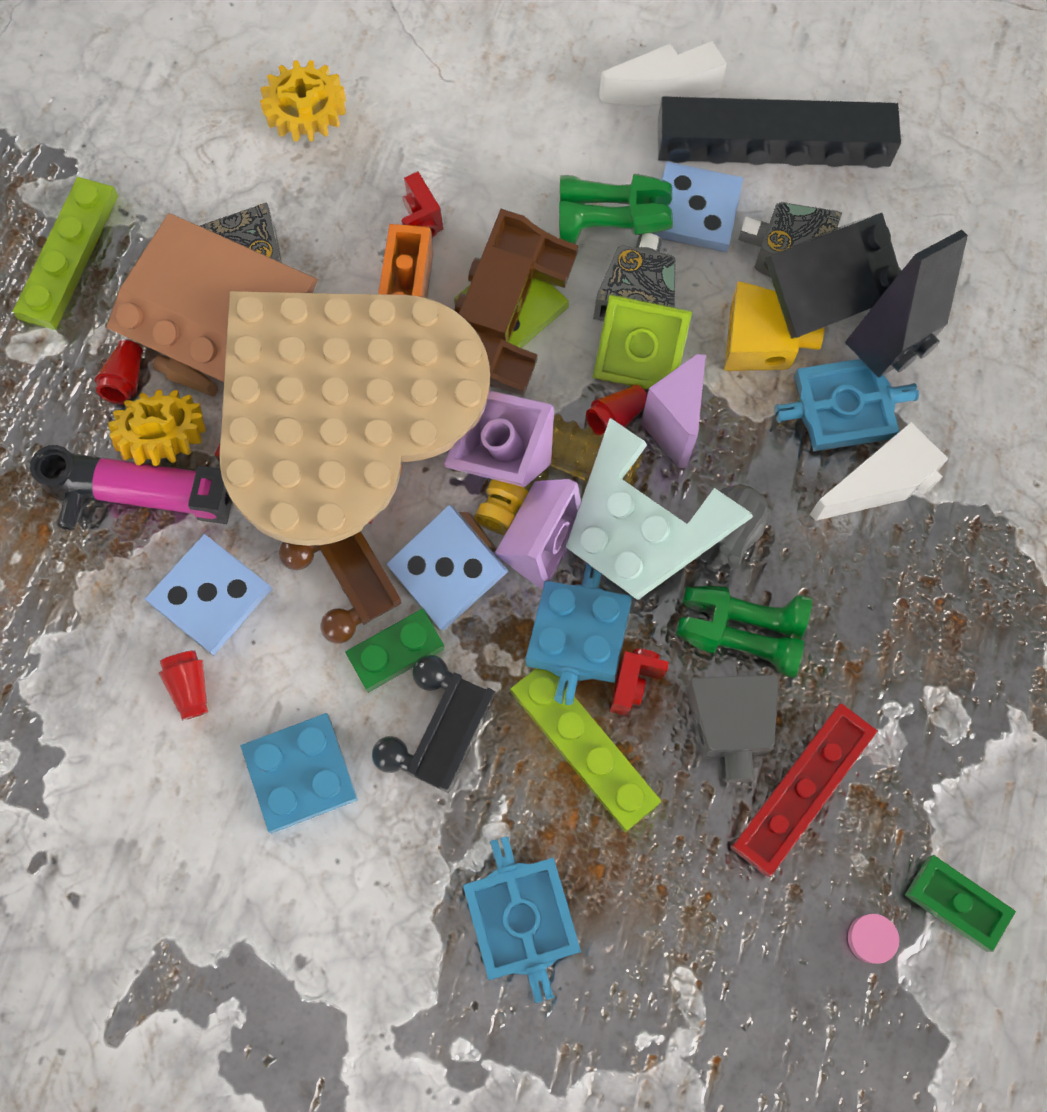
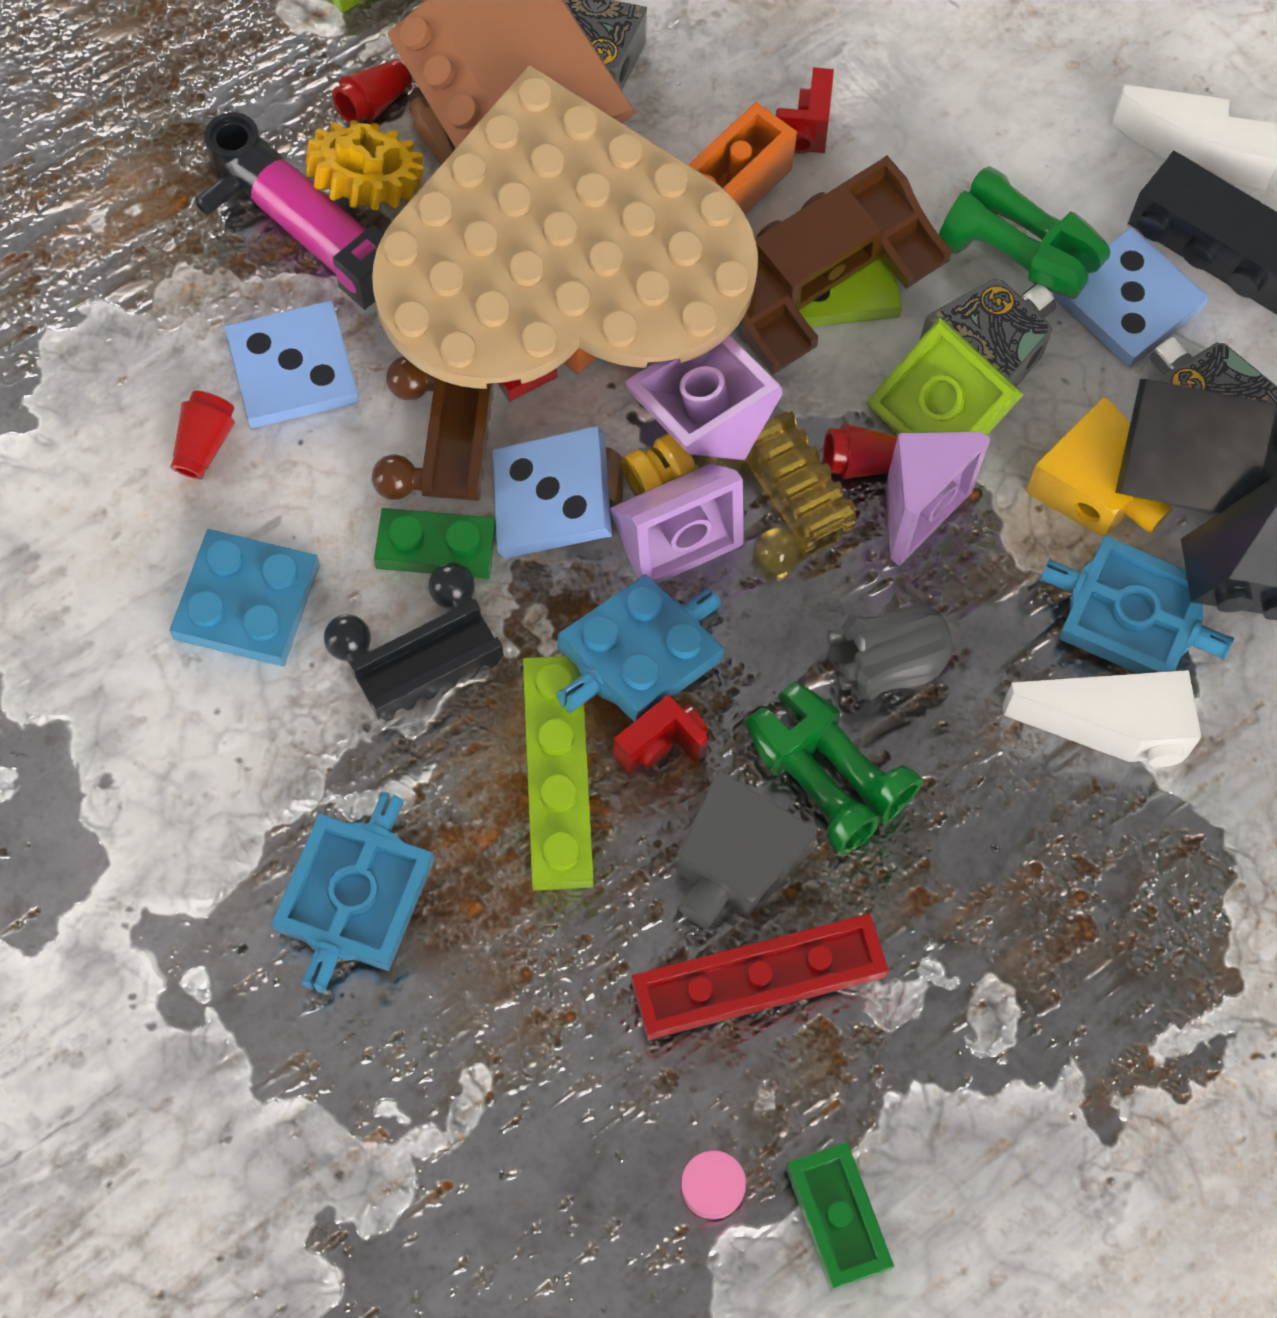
camera: 35 degrees right, 5 degrees down
light aqua wing [566,418,753,600] -> none

